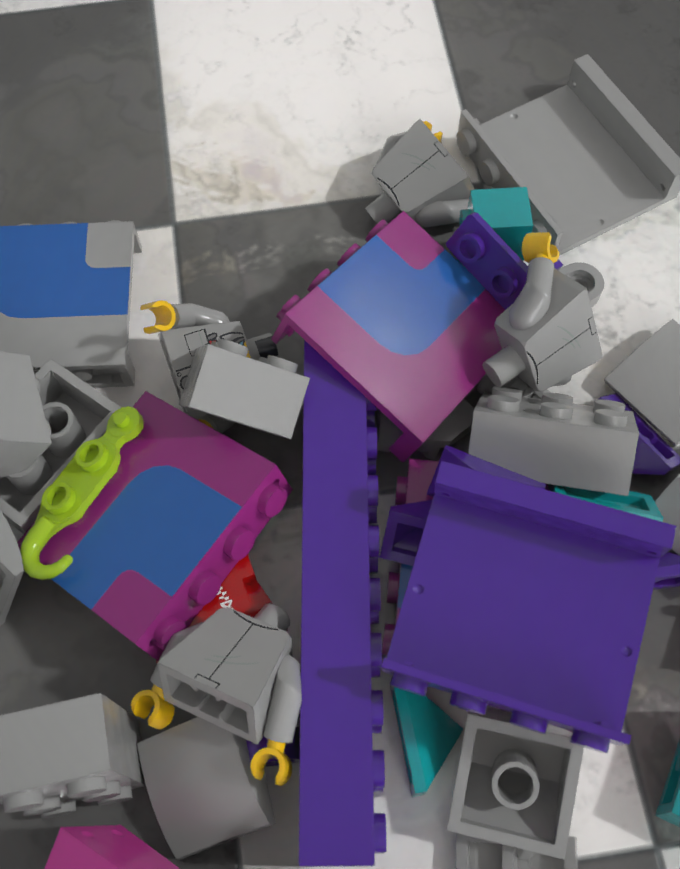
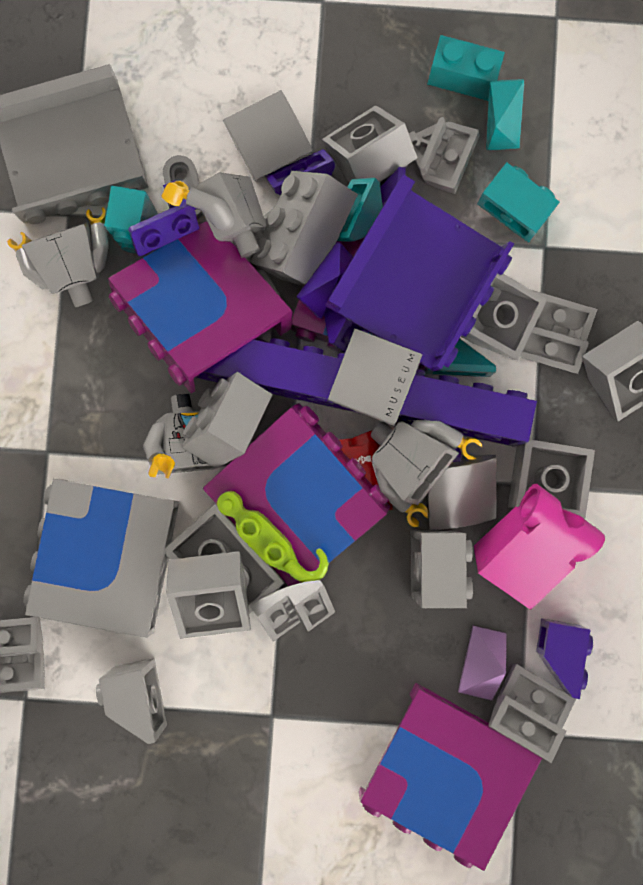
camera: 80 degrees left, 20 degrees up
none -> light grey slope [328,329,423,426]

